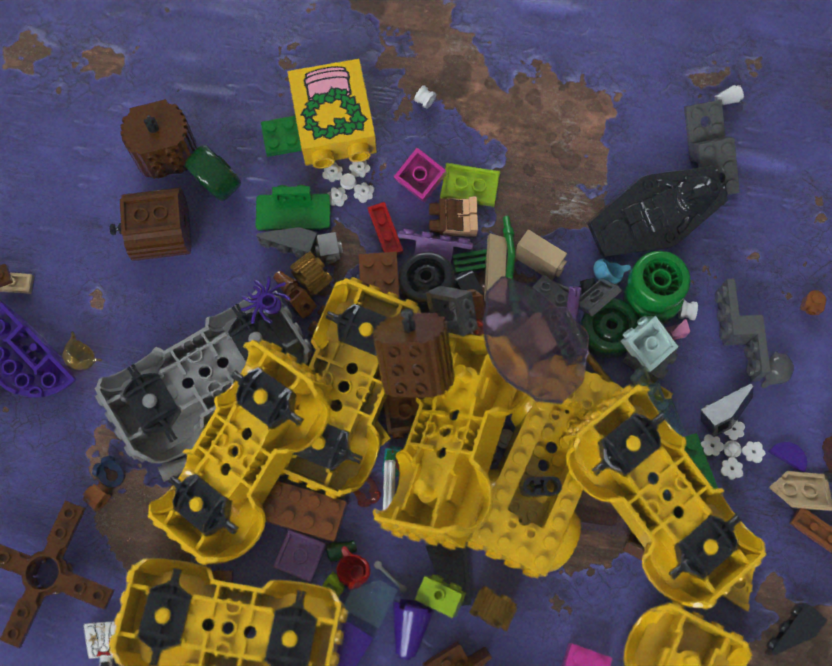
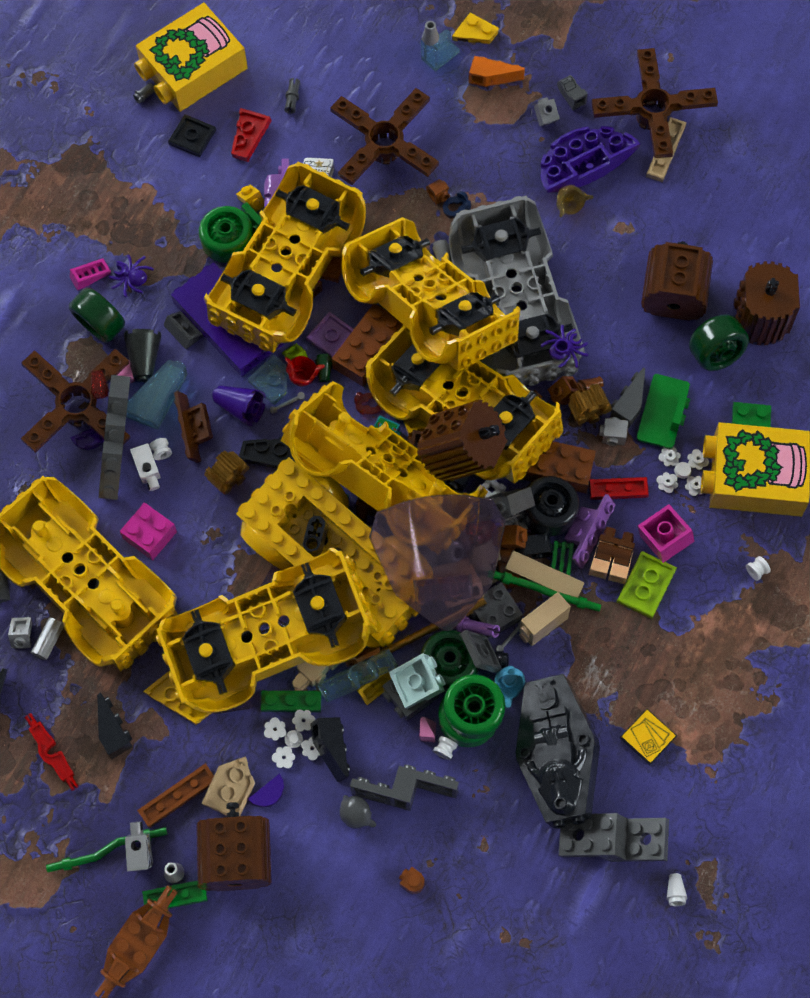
camera: 110 degrees right, 5 degrees down
white axle [383,460,396,510] -> none
lime brick [415,574,466,618] -> none
none -> yellow tile [620,709,677,766]

